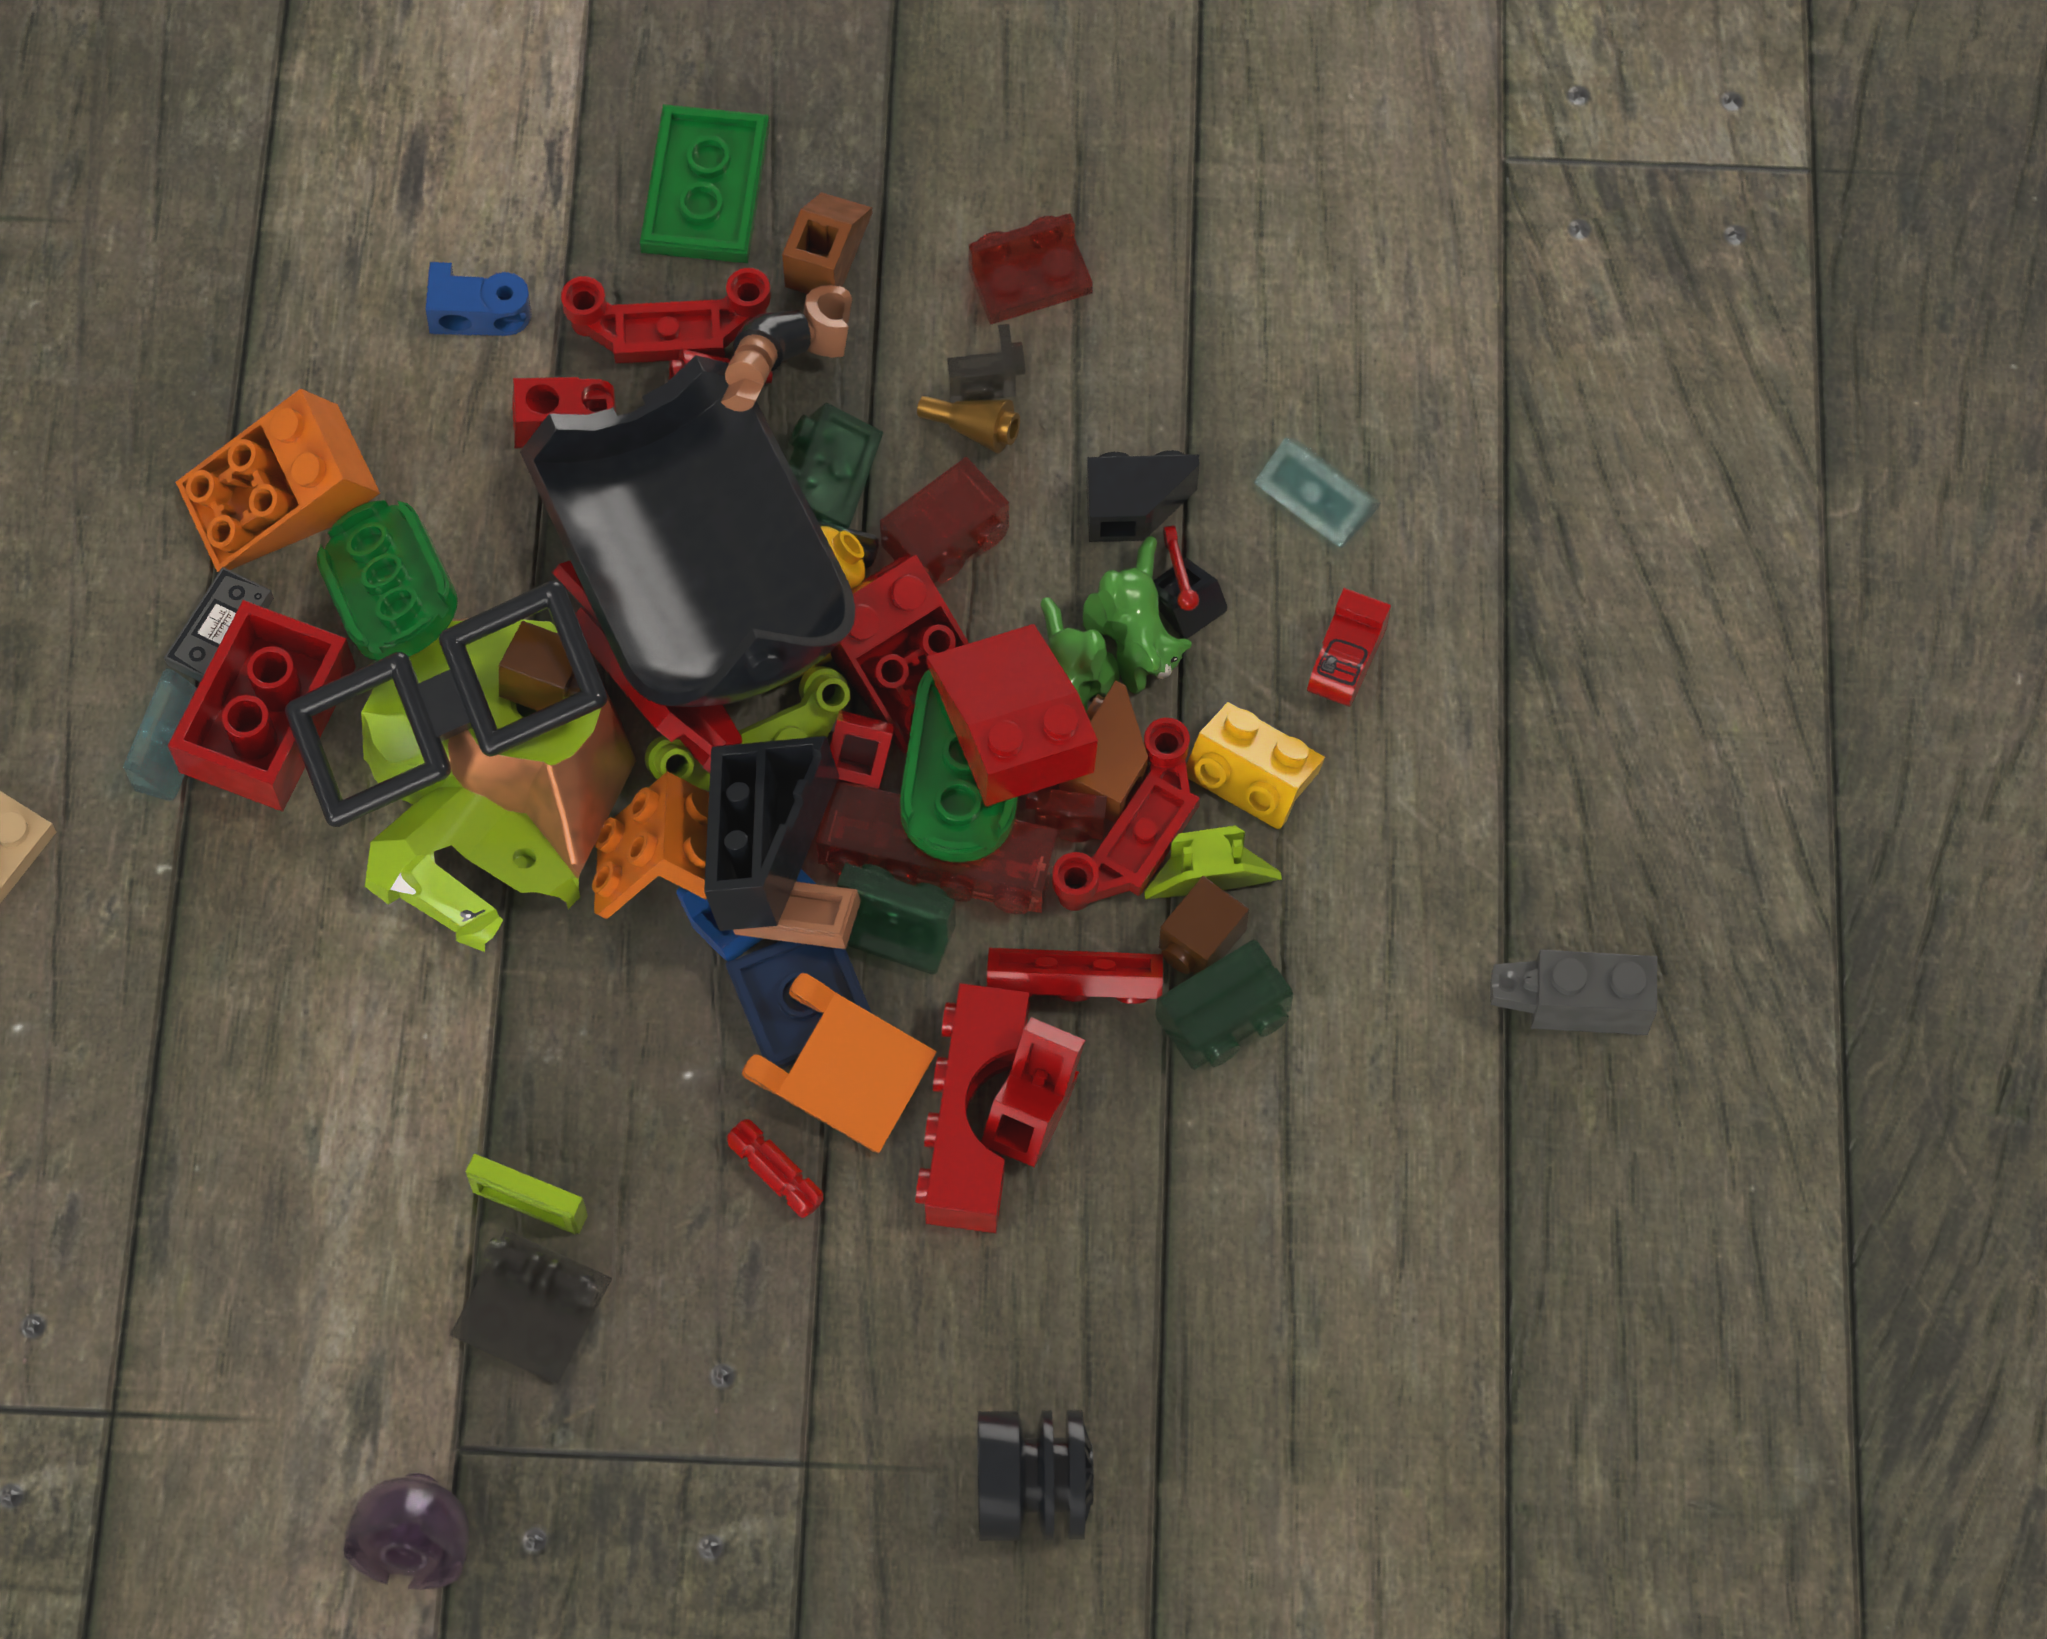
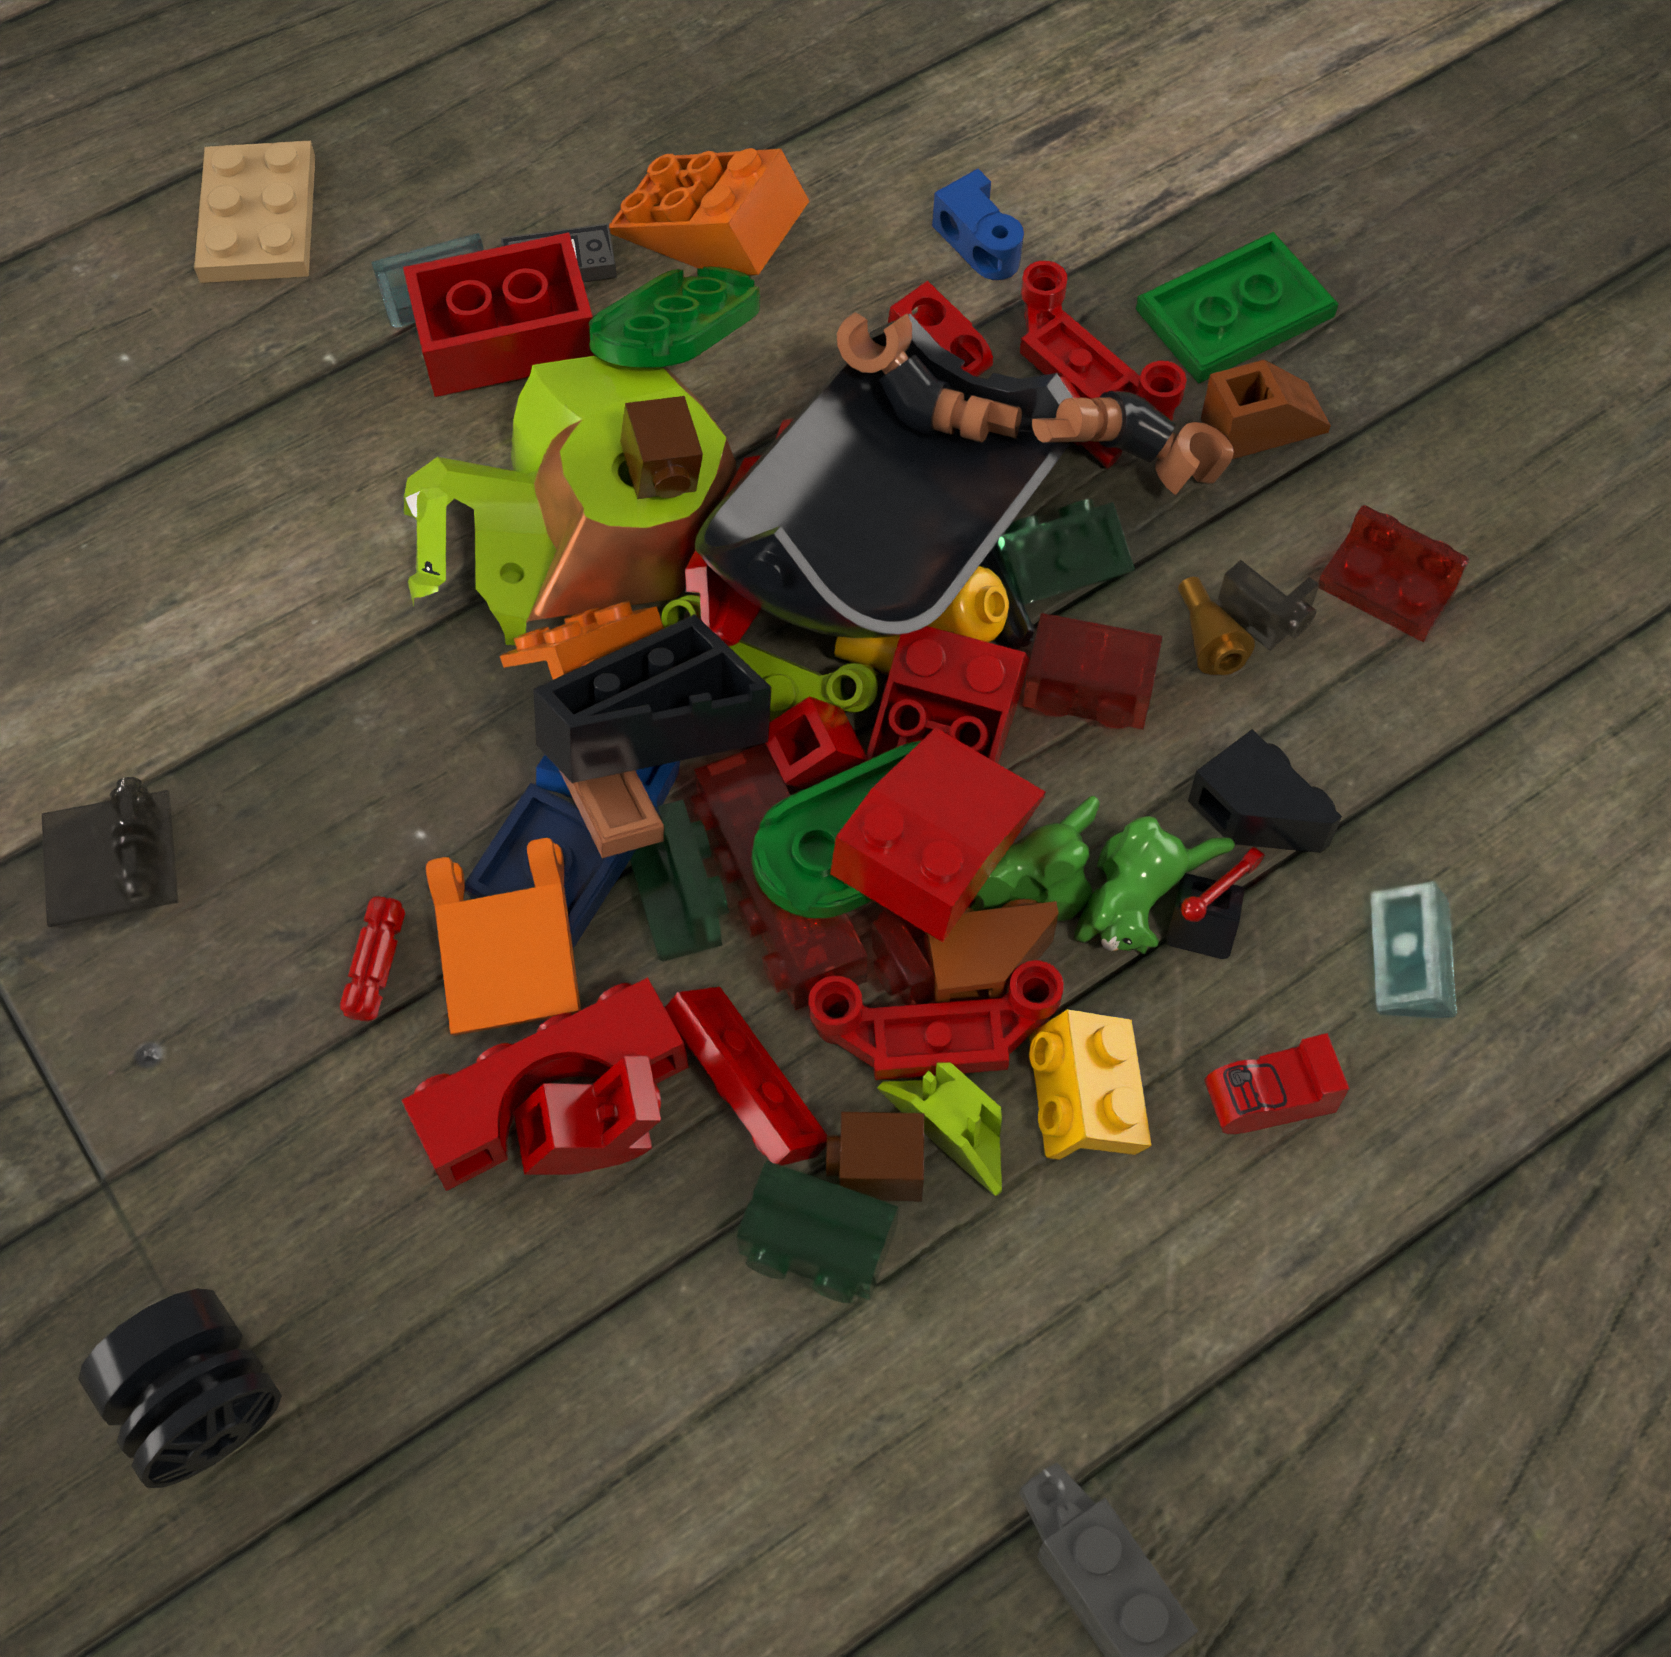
camera: 55 degrees right, 5 degrees down
black bar [285,580,607,827] -> none
lime tile [465,1153,588,1234] -> none
none -> nougat piece [837,312,1022,442]

